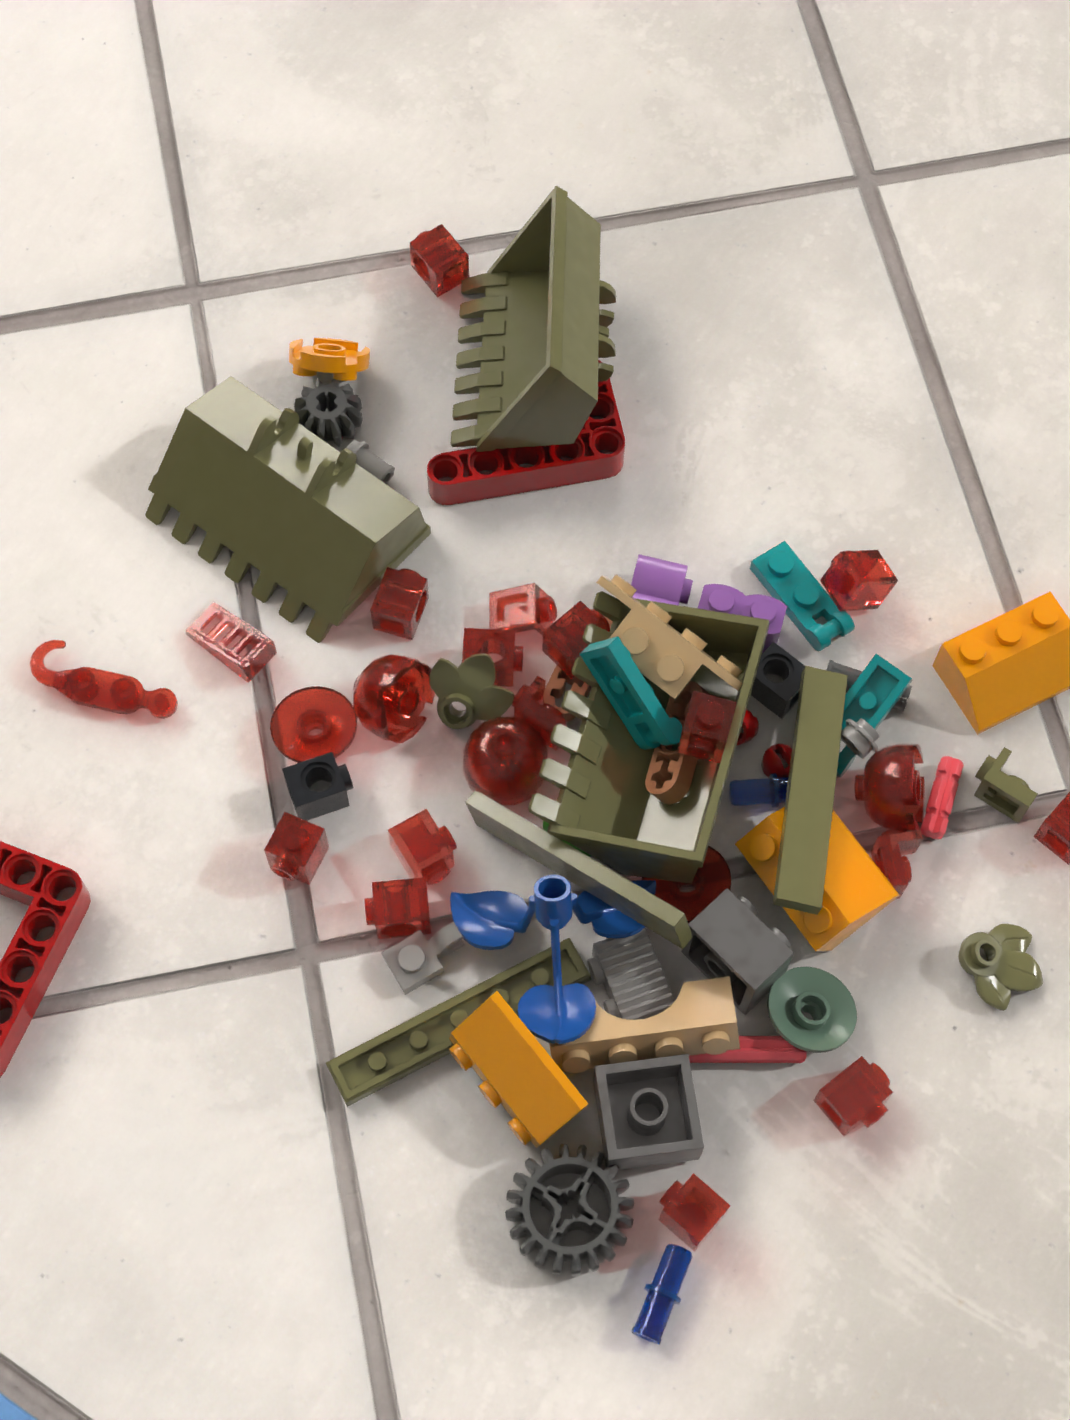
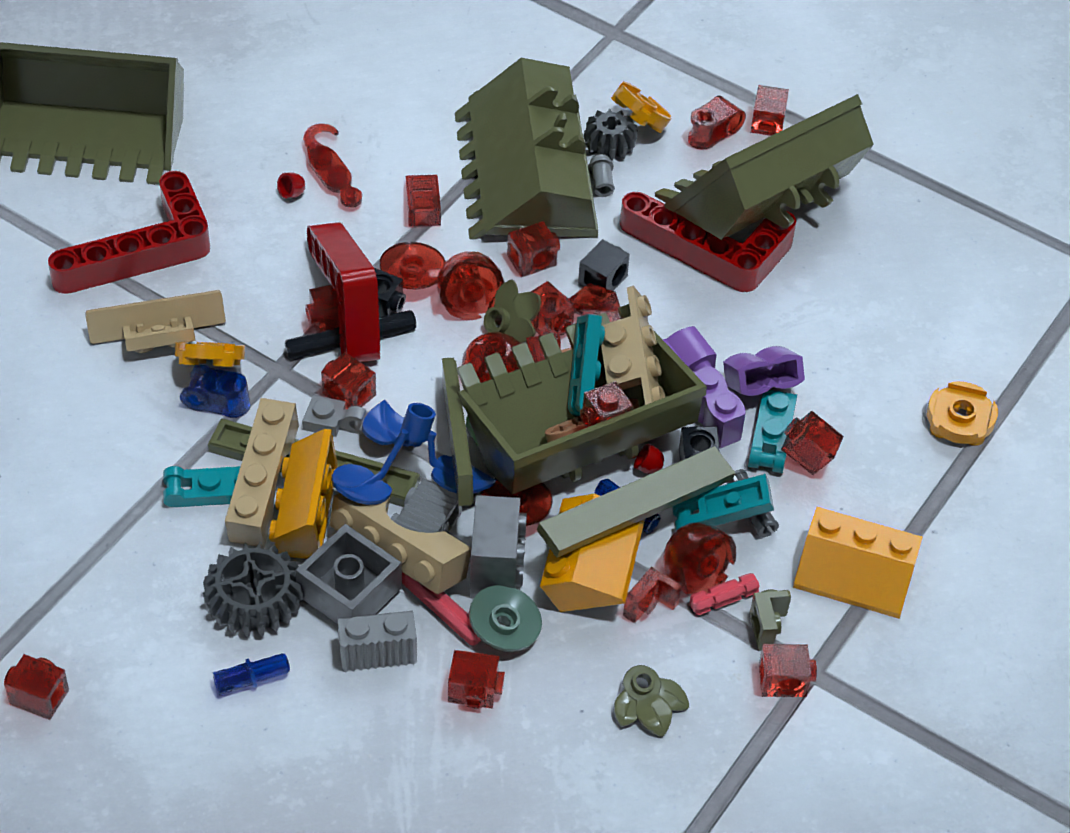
camera: 45 degrees right, 15 degrees down
clear red brick [388,809,457,888] -> none
clear red brick [659,1173,731,1252] -> none
light grey plate [841,718,879,759] -> none
none -> tan bracket [85,290,226,353]
none -> teal plate [163,466,241,507]
none -> light orange plate [175,342,245,367]
none -> clear blue piece [180,365,251,418]
none -> tan arch [225,398,299,548]
none -> red hinge [277,172,306,199]
none -> black axle [285,310,416,359]
none -> red beam [307,222,380,365]
none -> light grey brick [337,610,417,672]
none -> black brick [578,239,630,299]
none -> clear red piece [688,95,746,150]
none -> medium lavender brick [723,346,805,396]
none -> light orange plate [927,381,998,446]

